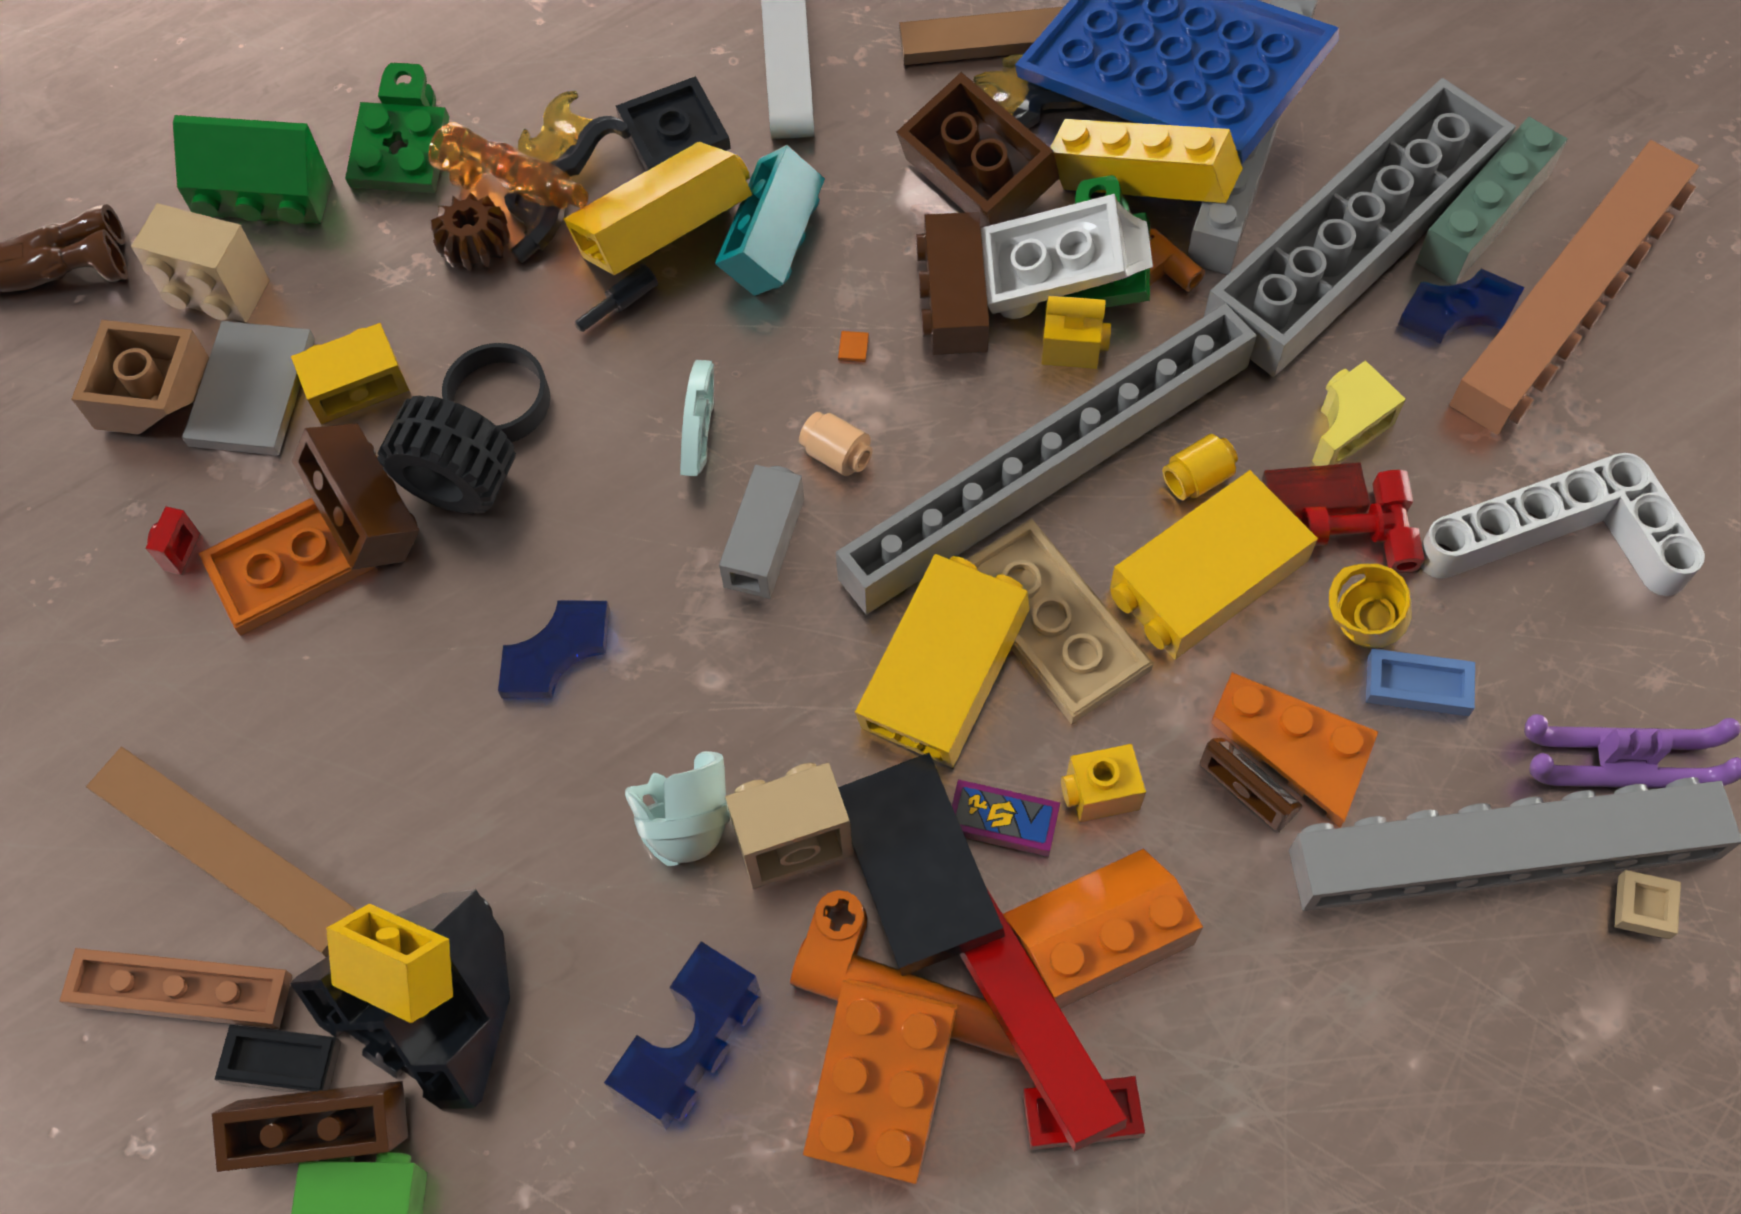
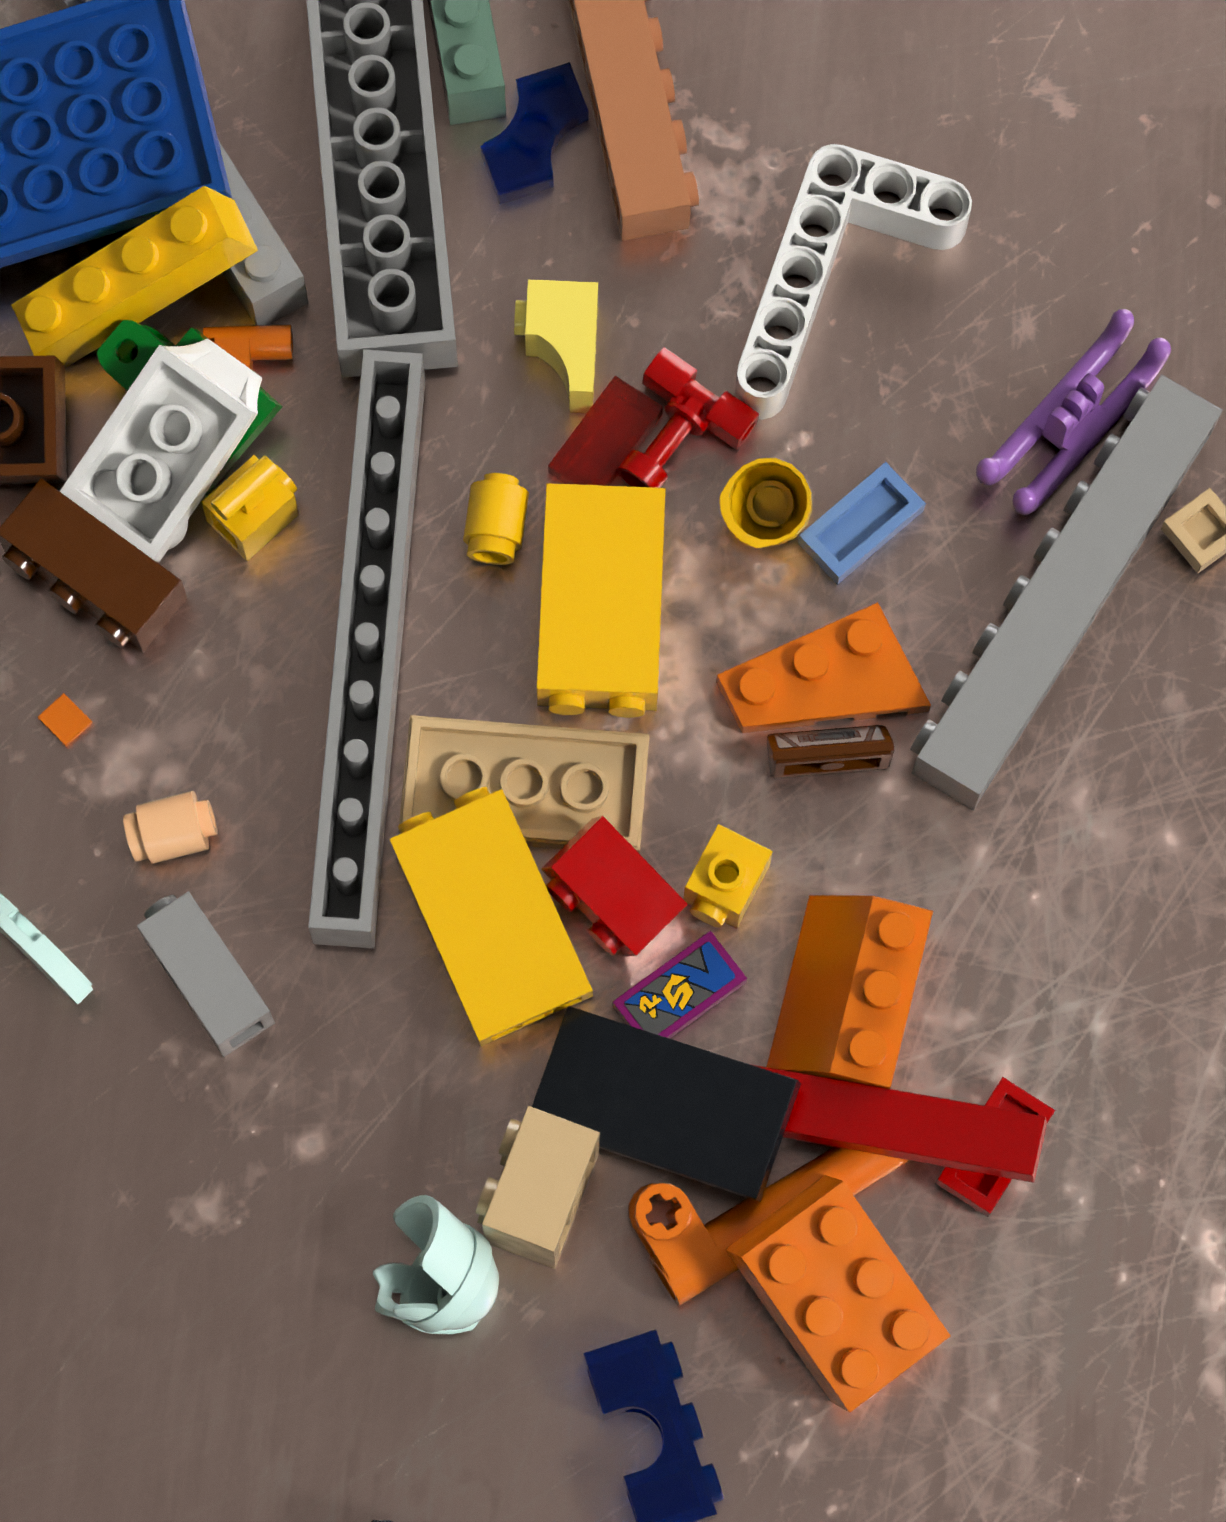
camera: 55 degrees left, 10 degrees up
clear blue tile [498,600,610,699] -> none
none -> red brick [541,816,688,956]

